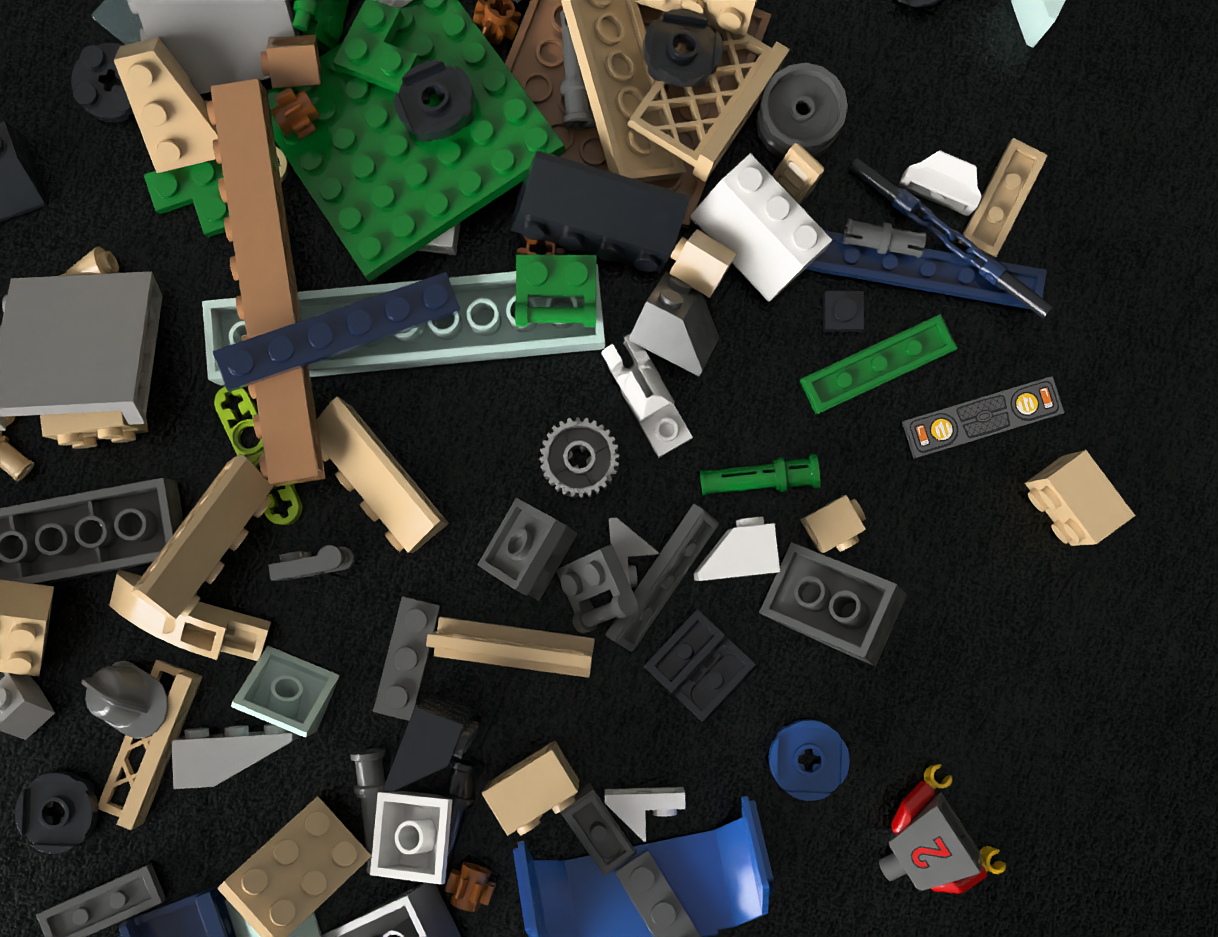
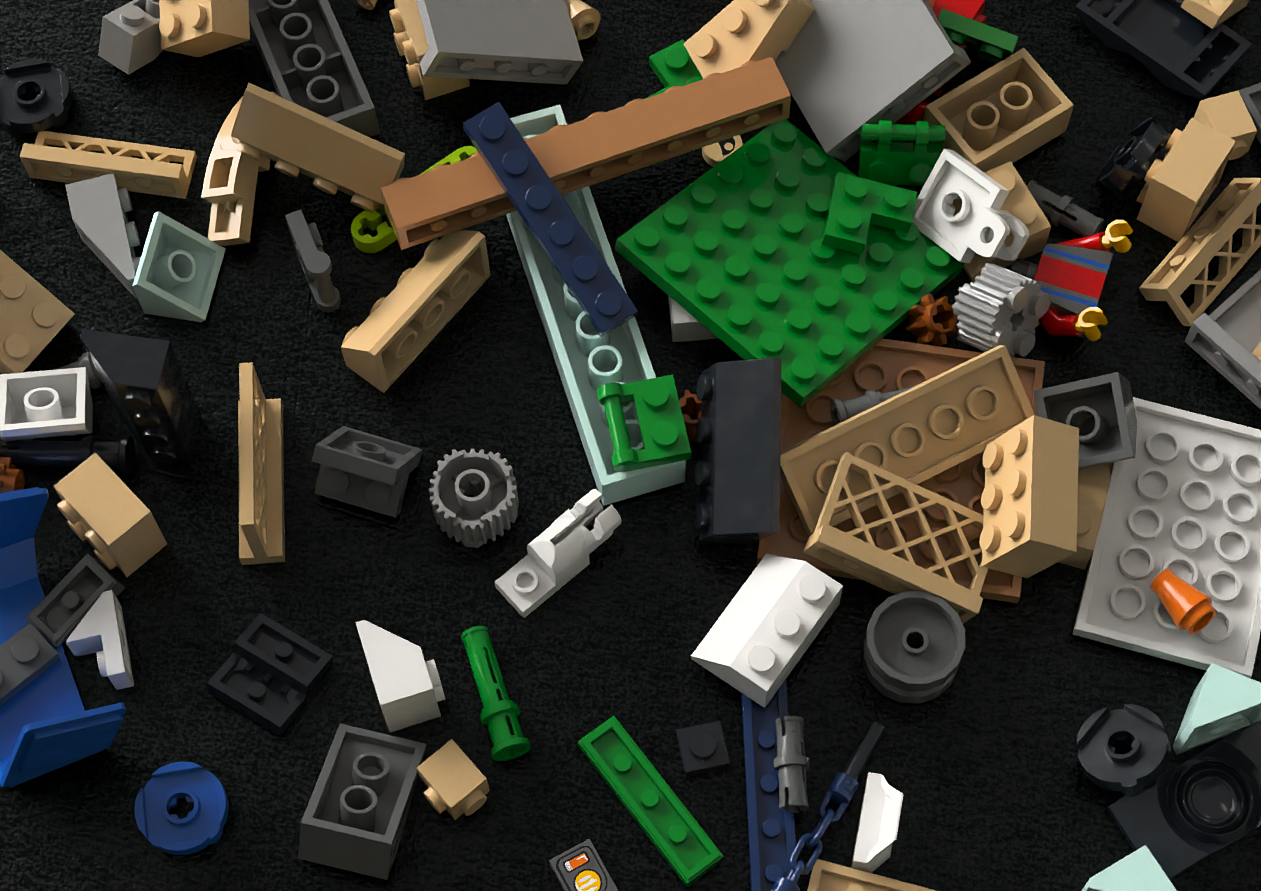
camera: 80 degrees right, 20 degrees down
dark grey piece [81,661,168,739] -> none
medium nougat brick [260,35,322,88] -> none
dark orange gear [270,87,320,140] -> none
dark grey plate [373,596,442,721] -> none
black plate [394,60,475,142] -> none
dark grey plate [556,544,638,634] -> none
dark grey tile [605,504,719,652] -> none
light grey slope [609,518,659,588] -> none
dark grey slope [628,271,719,376] -> none
black plate [642,9,723,87] -> none
tan brick [670,229,737,298] -> none
tan slope [772,143,824,205] -> none

